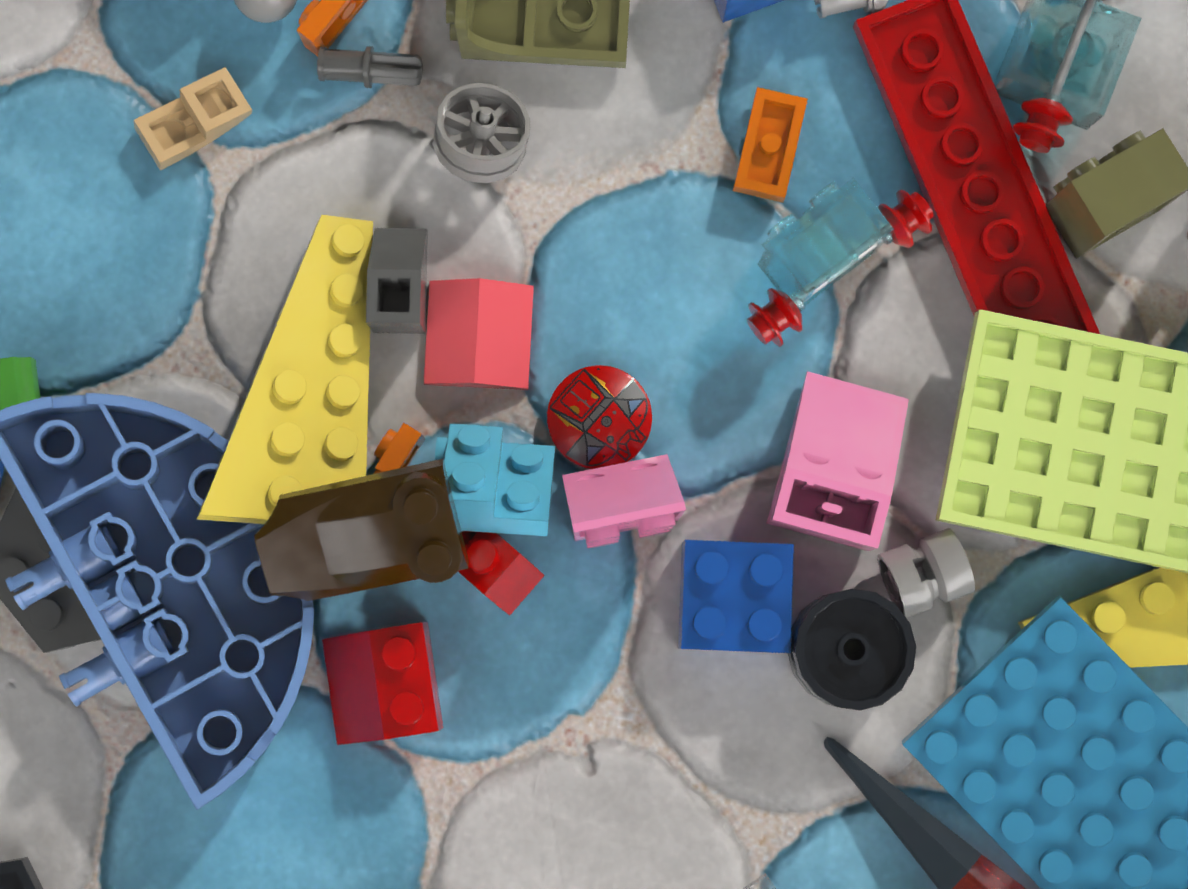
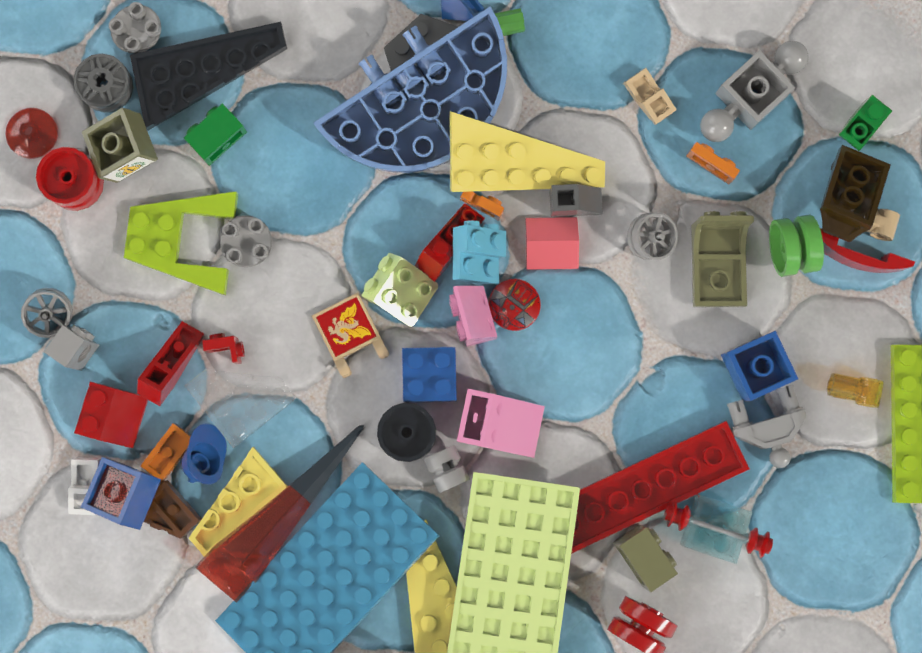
camera: 85 degrees right, 0 degrees up
dark brown slope [254,459,469,601] -> none
dark grey axle [317,46,423,88] -> none
red slope [322,622,444,745] -> none
orange plate [733,87,808,203] -> none
clear light blue brick [746,178,934,347] -> none
none -> flag [312,293,389,378]
none -> yellowish green bracket [361,253,438,326]

